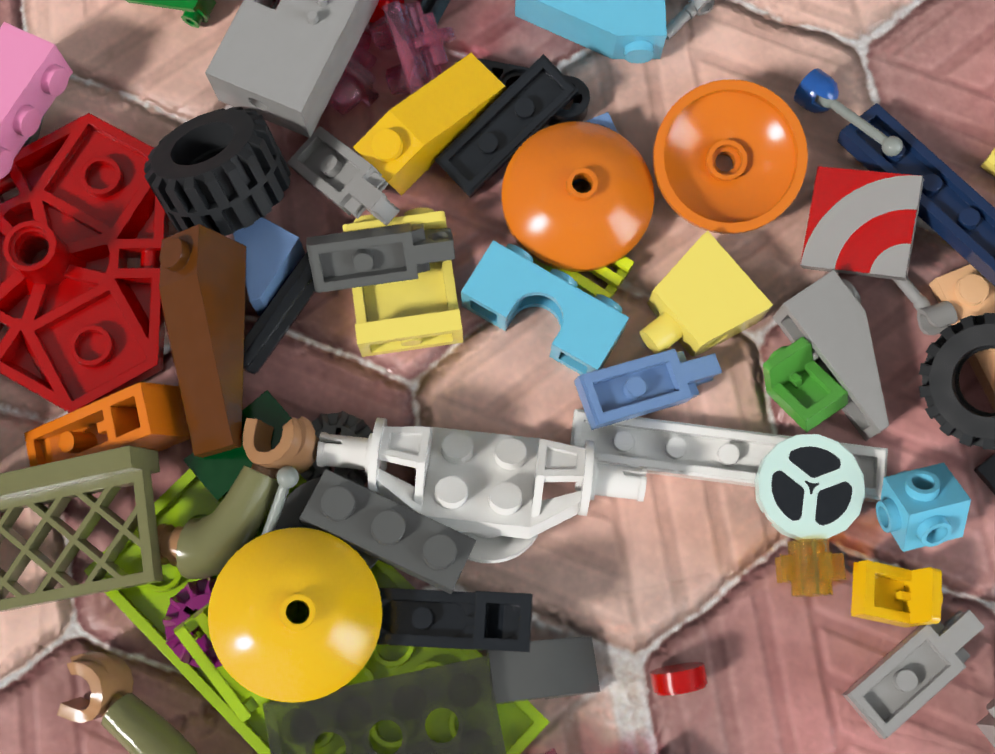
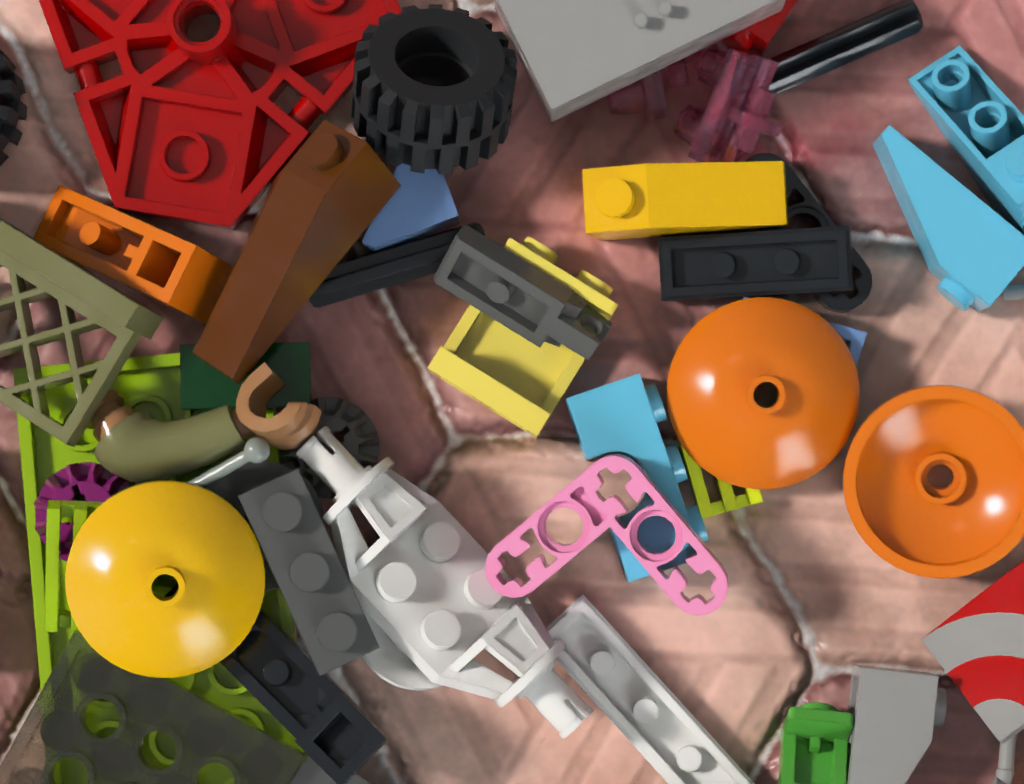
camera: 45 degrees right, 10 degrees up
light grey hinge [287,126,400,226] -> none
medium blue hinge [574,349,722,430] -> none
light yellow torso [639,231,773,357] -> none
none -> bright pink beam [485,454,729,616]

